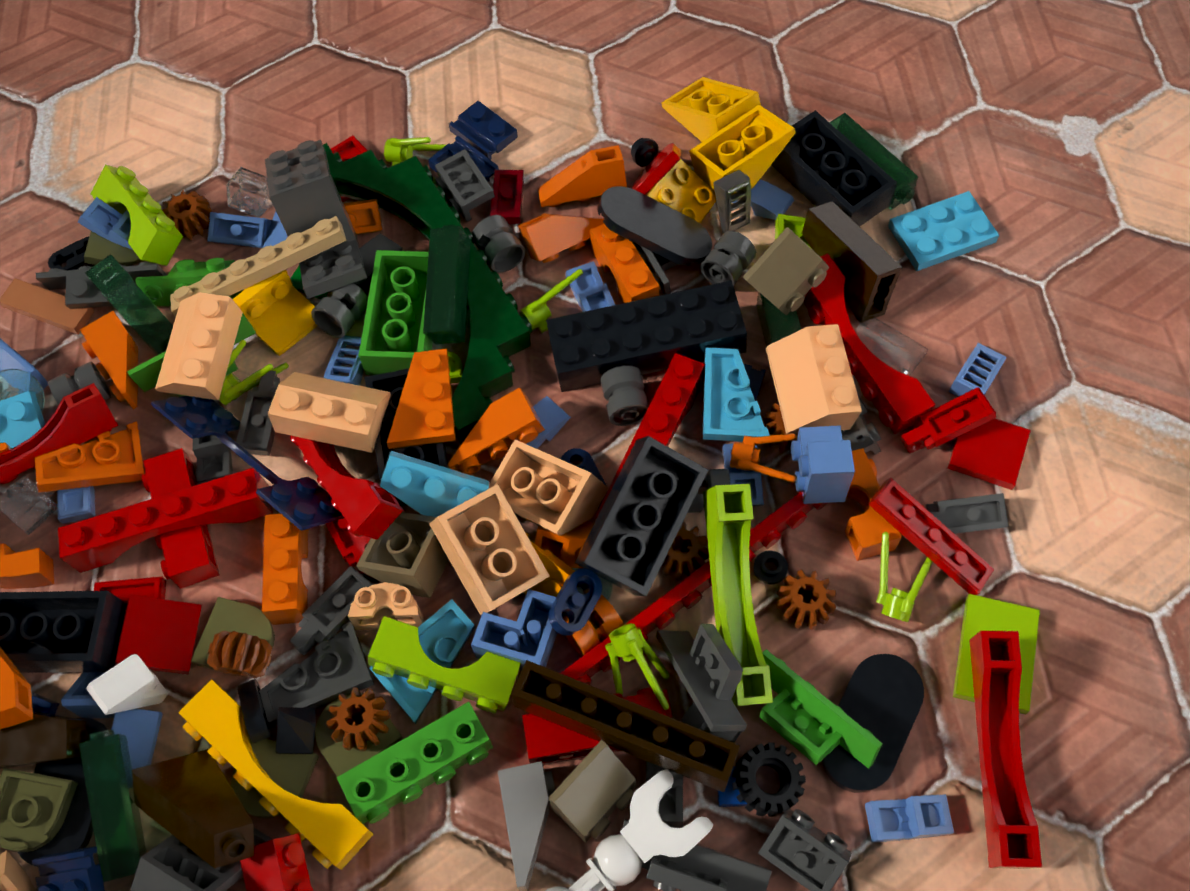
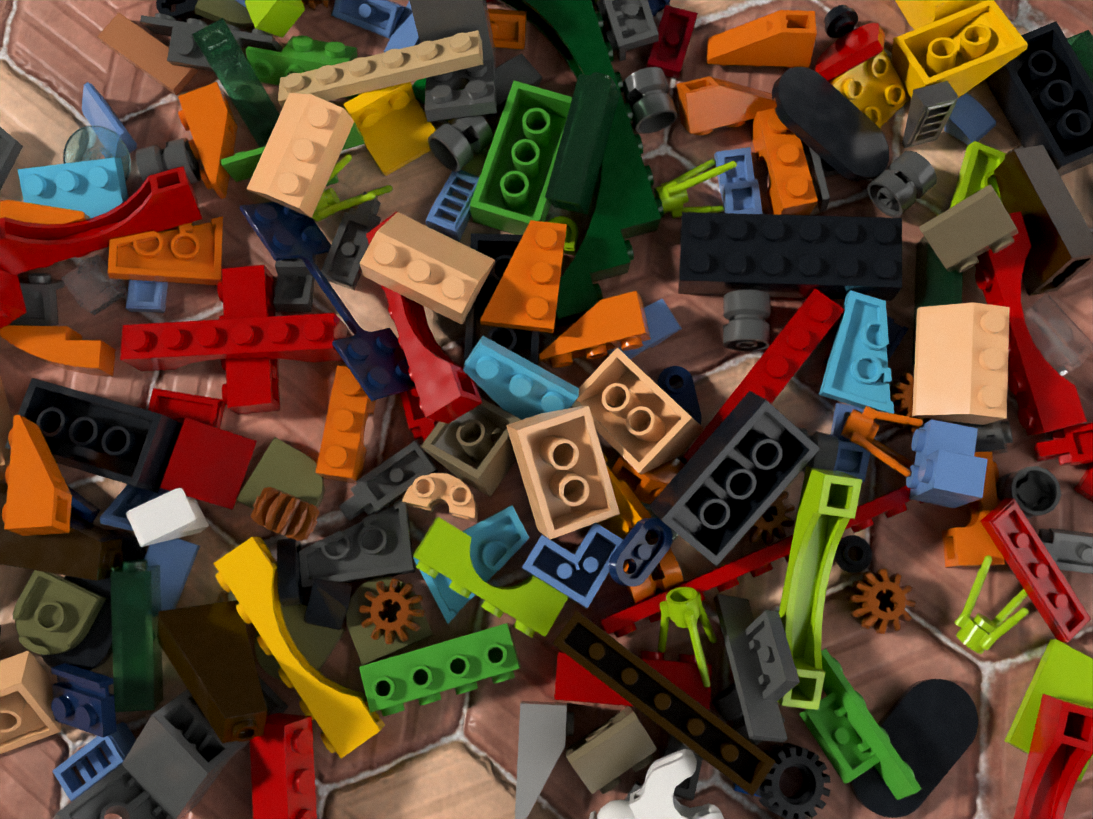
camera: 15 degrees right, 15 degrees up
none -> dark grey wheel [996,466,1061,519]

